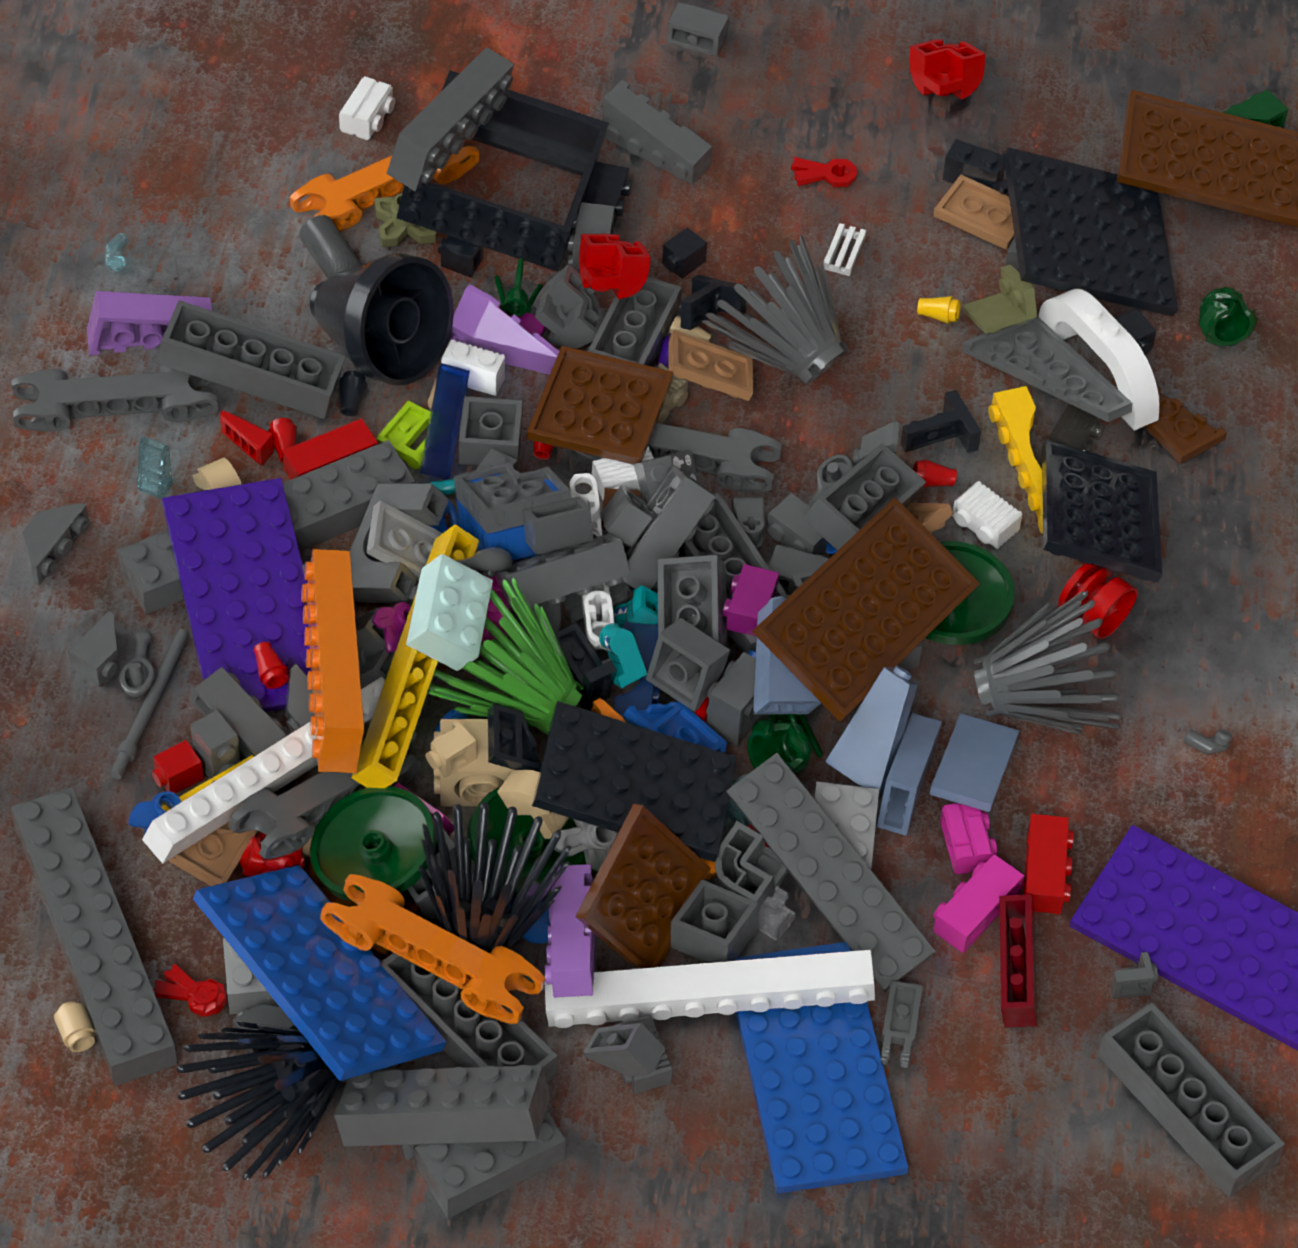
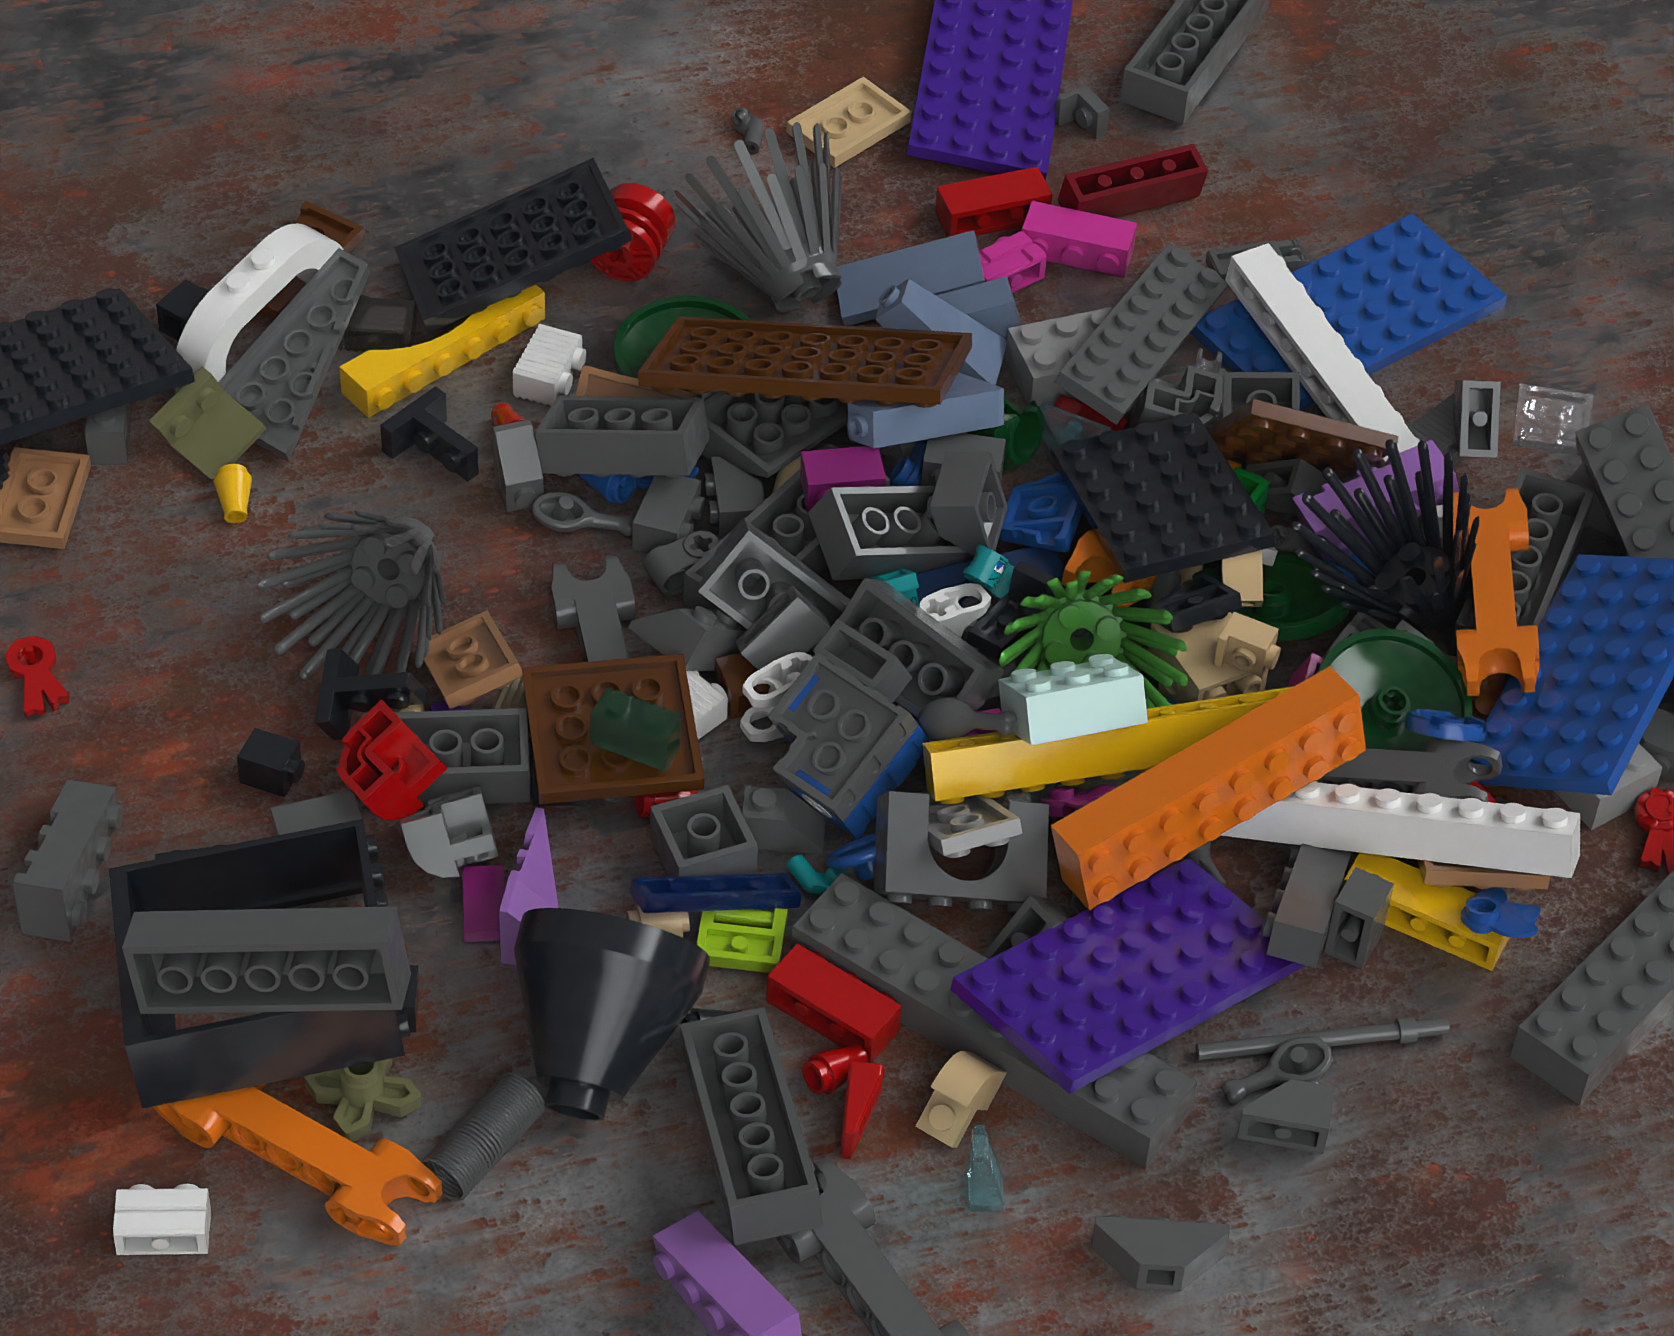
camera: 115 degrees left, 5 degrees down
red brick [152,740,203,794] -> none
red cone [253,642,289,689] -> none
dark grey slope [285,664,314,733] -> none
white brick [441,339,505,396] -> none
dark green plant [494,258,543,317] -> none
white tile [823,223,866,276] -> none
dark green helmet [1198,287,1258,346] -> none
none -> clear green brick [590,687,681,771]
none -> tan plate [786,77,912,168]
none -> blue tile [1404,709,1488,742]
none -> clear plate [1512,383,1594,456]

